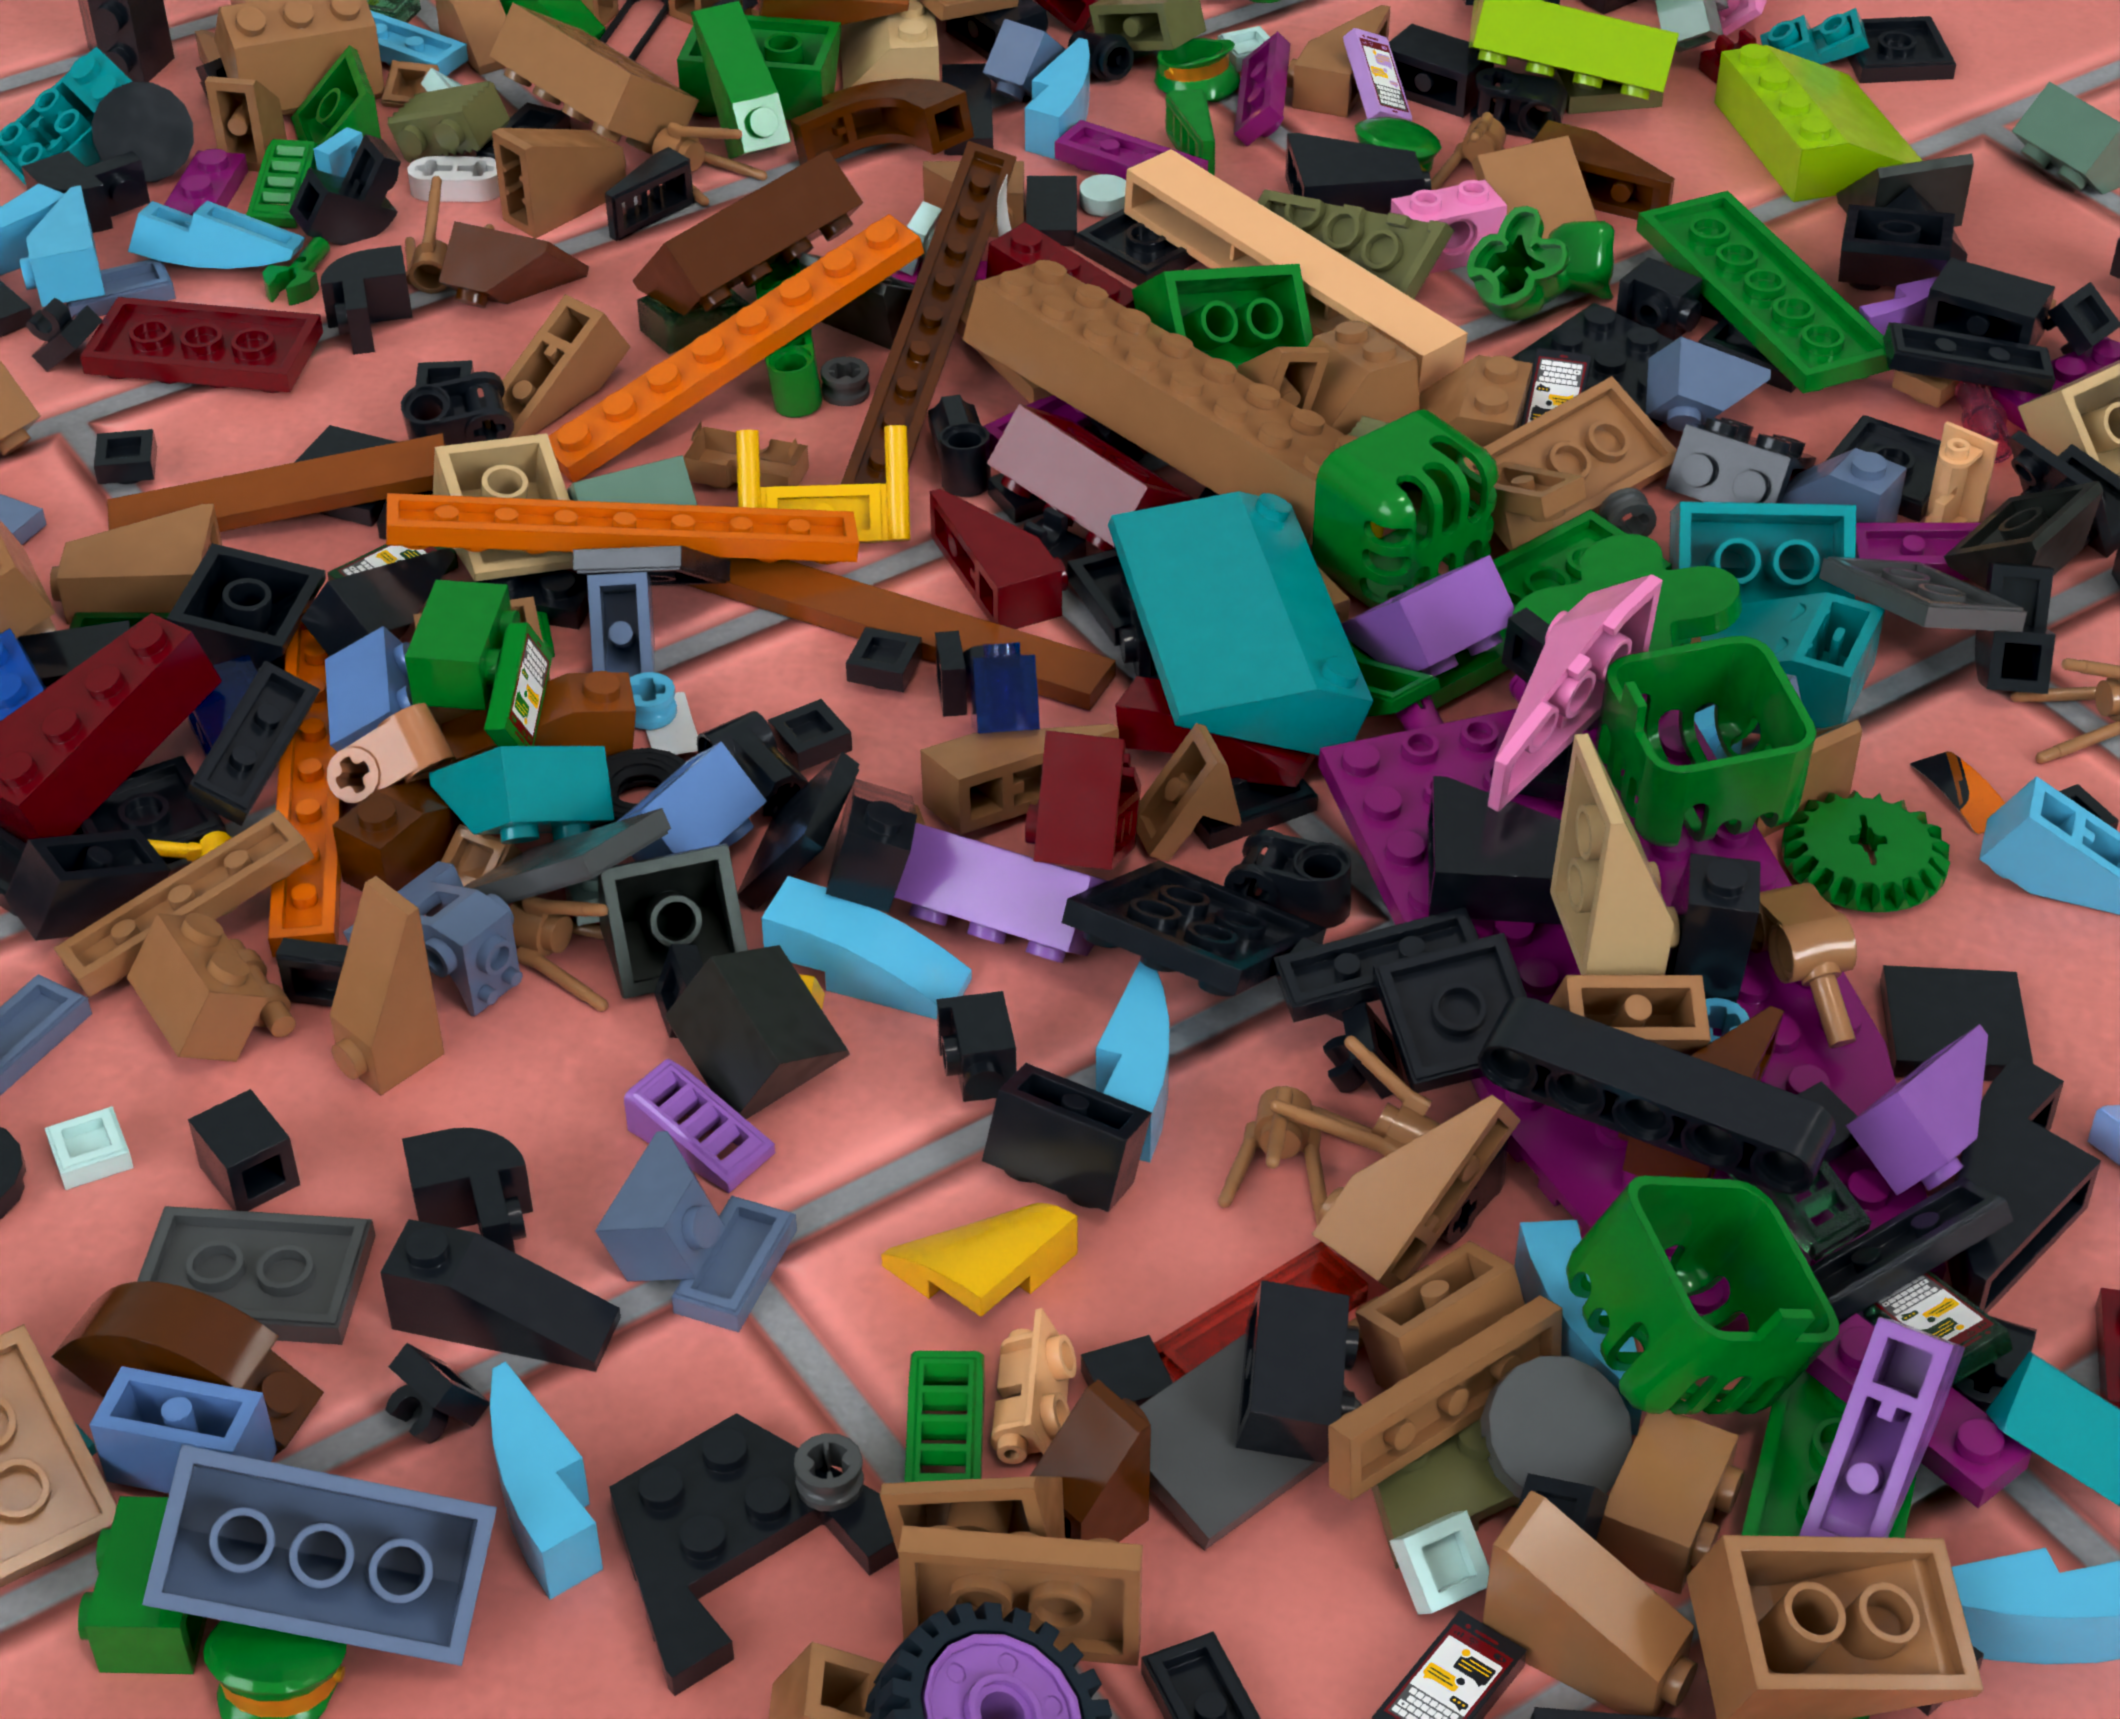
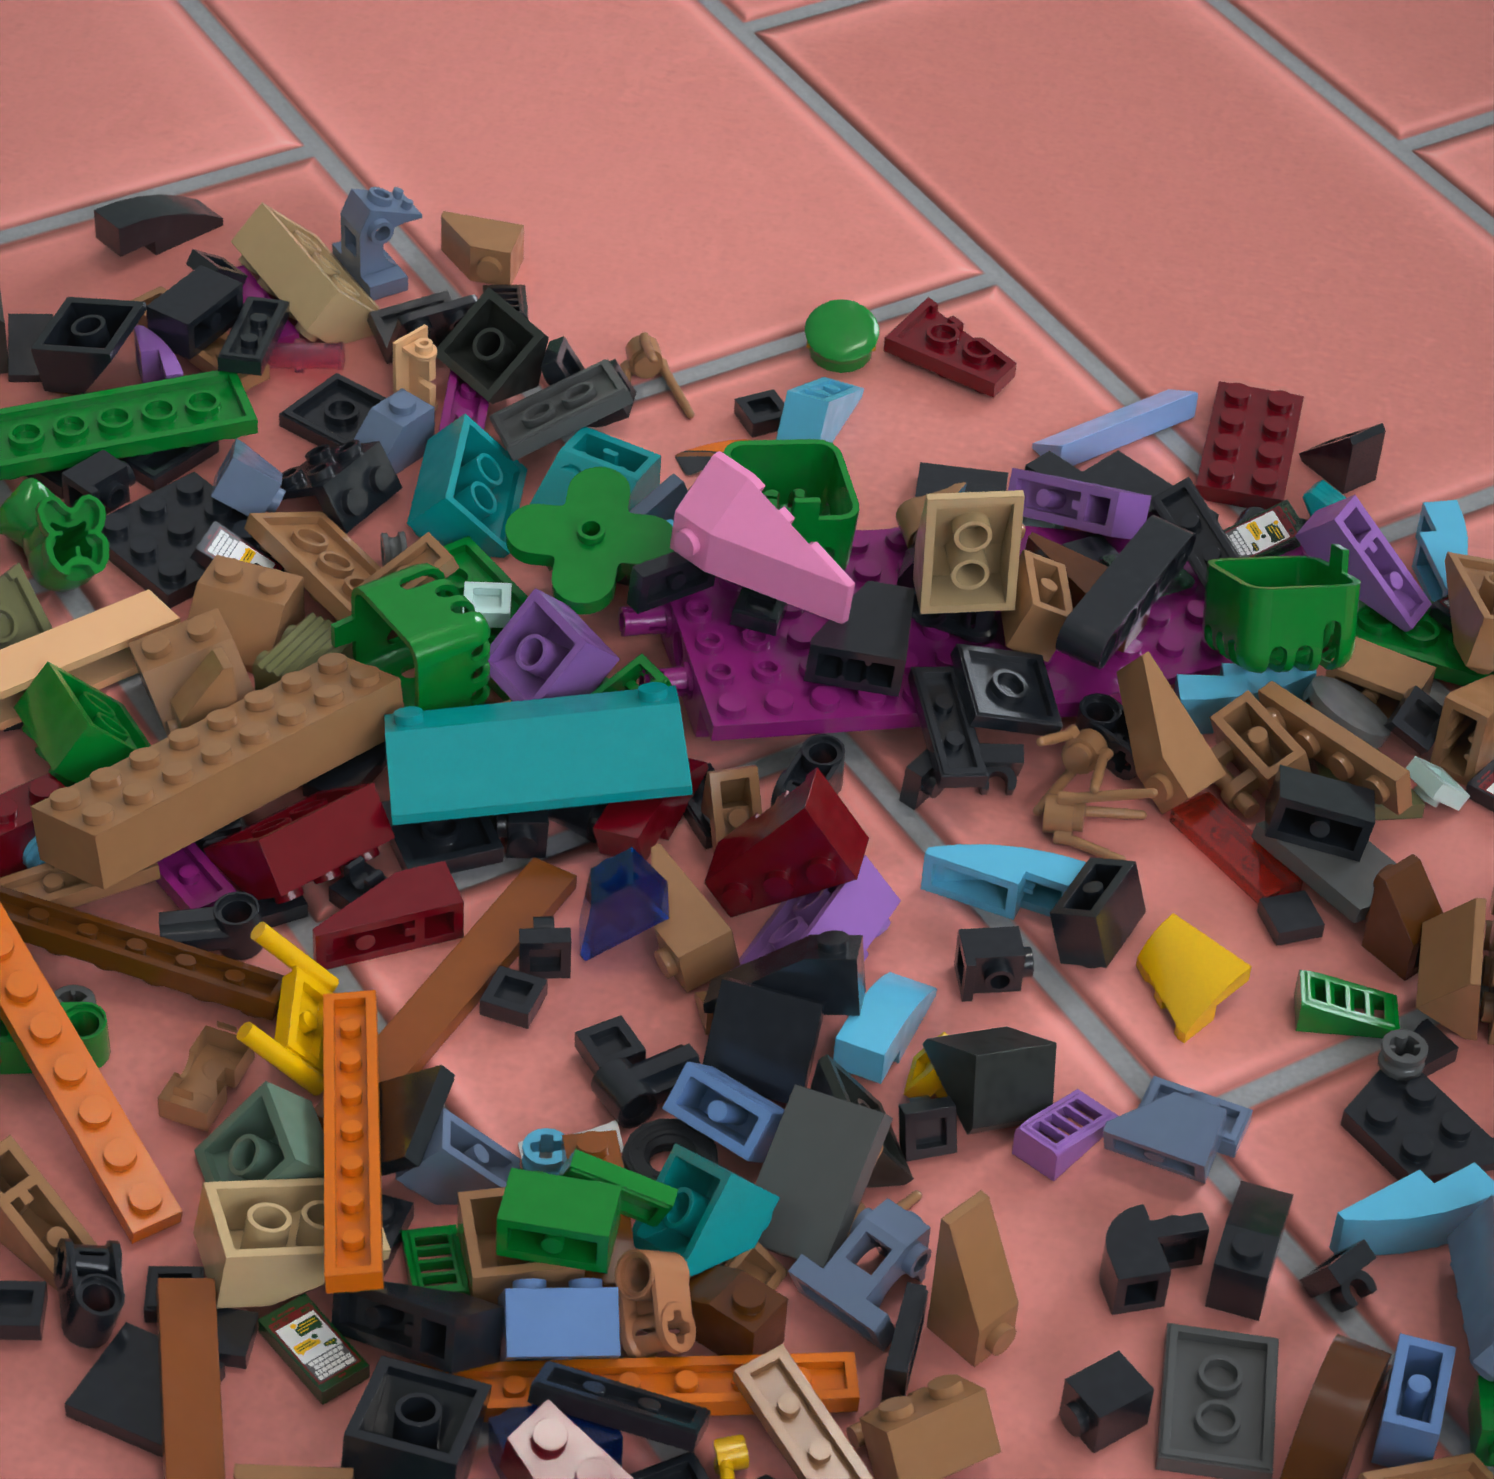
camera: 90 degrees left, 0 degrees up
light nougat hinge [990,1308,1076,1464] -> none
black plate [1061,860,1327,997] -> none
none -> light aqua plate [462,581,512,628]

